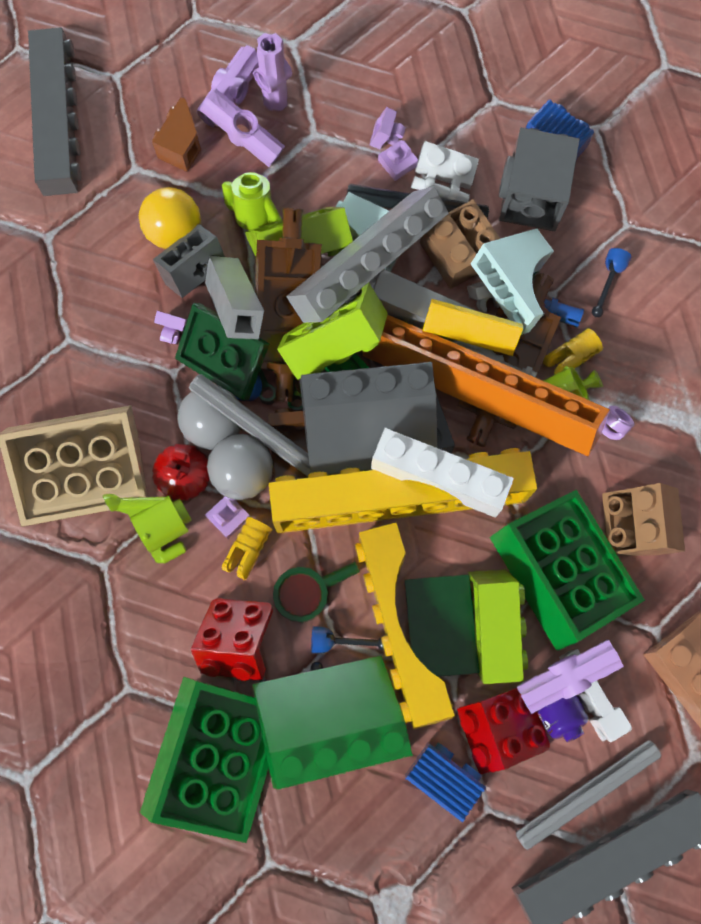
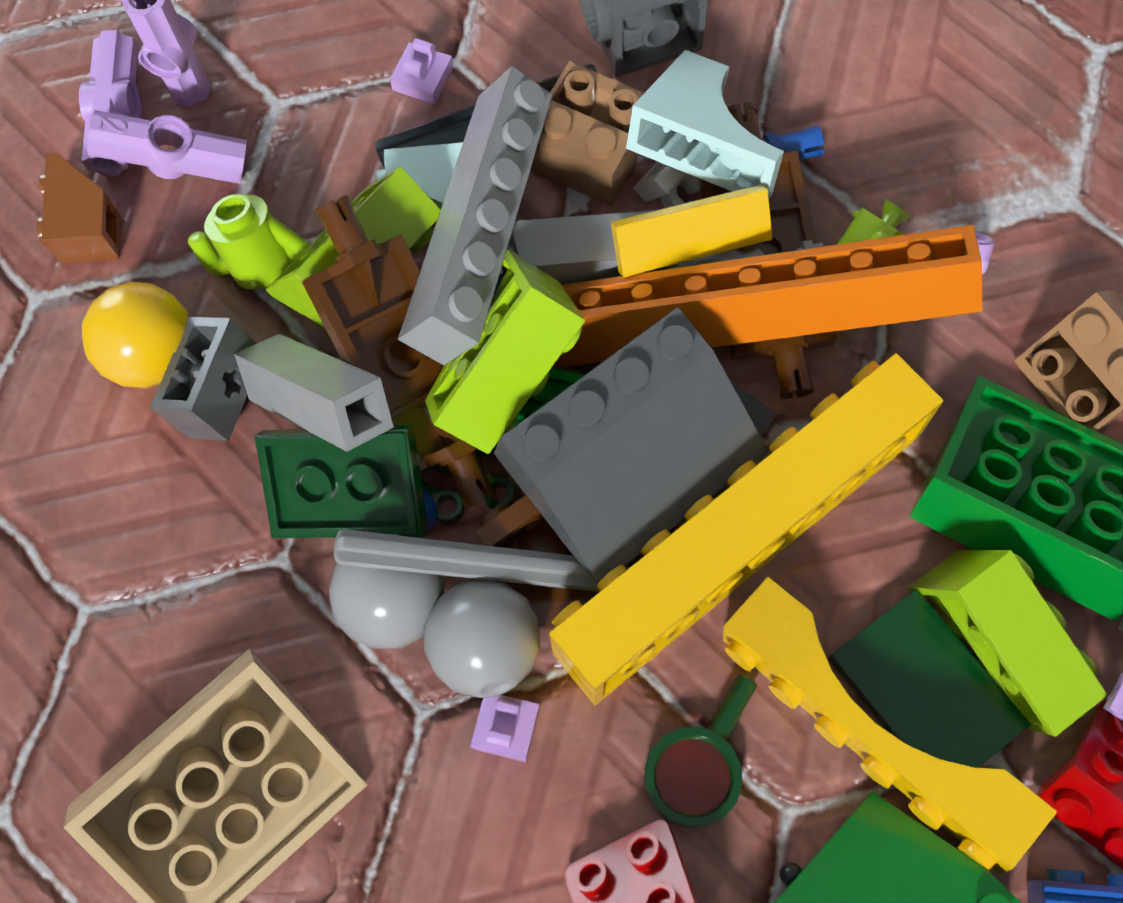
camera: 25 degrees left, 5 degrees down
lime piece [103,494,192,564] -> none
red hair [152,444,210,501] -> none
lavender tile [154,311,187,345] -> none
yellow hinge [221,517,273,580] -> none
hinge [311,626,384,653] -> none
lavender tile [369,107,406,149] -> none
white arch [371,428,514,518] -> none
white plate [411,141,479,202] -> none
yellow hinge [543,328,603,374] -> none
hinge [591,248,632,318] -> none

